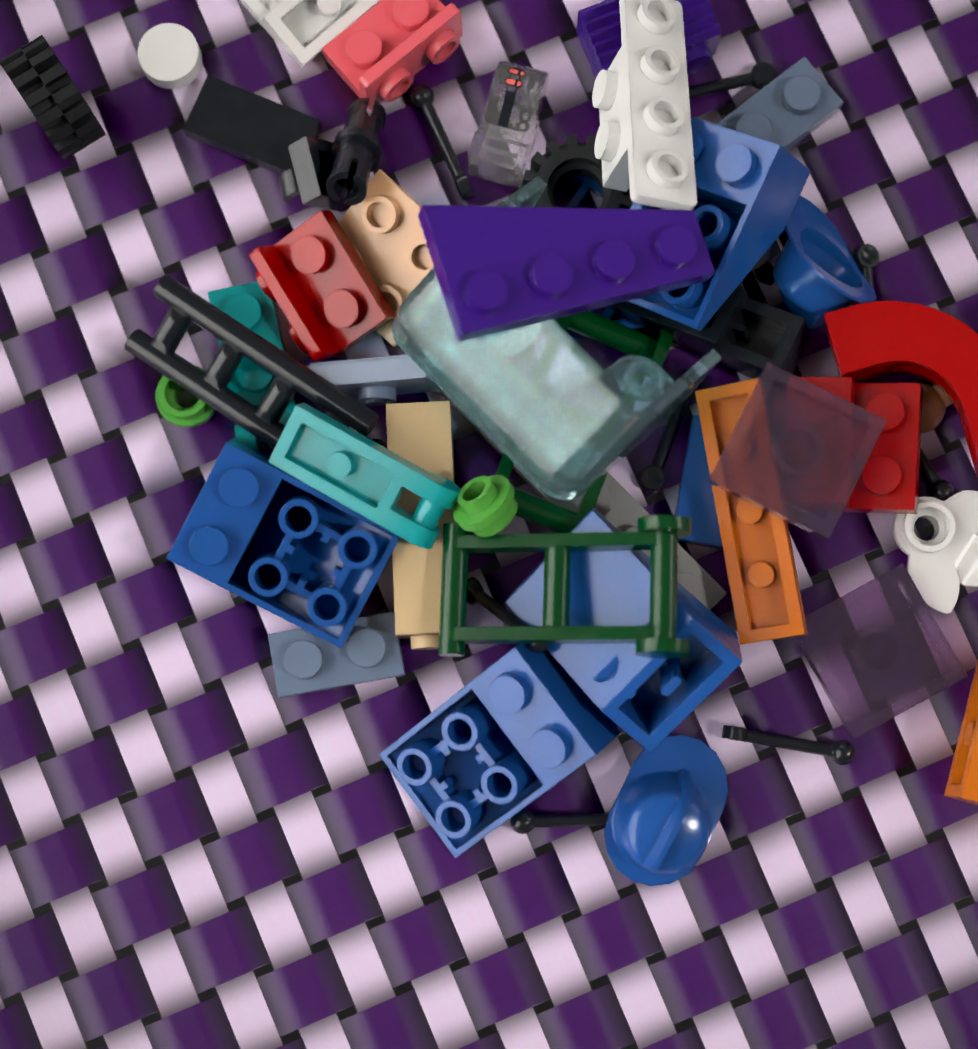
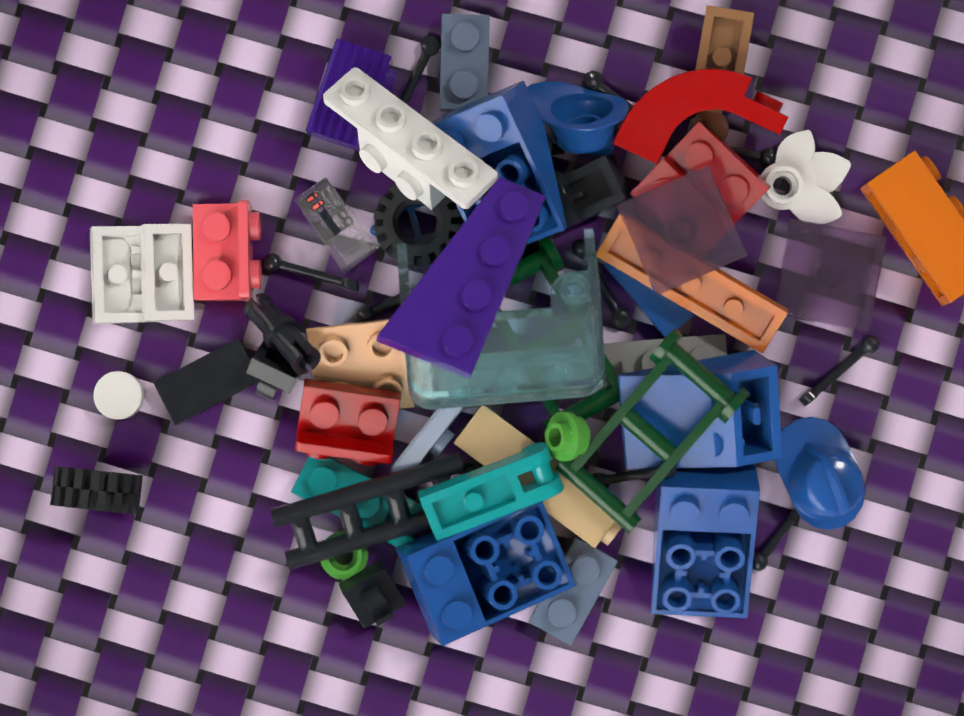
camera: 55 degrees left, 5 degrees up
none -> black tile [339,560,406,629]

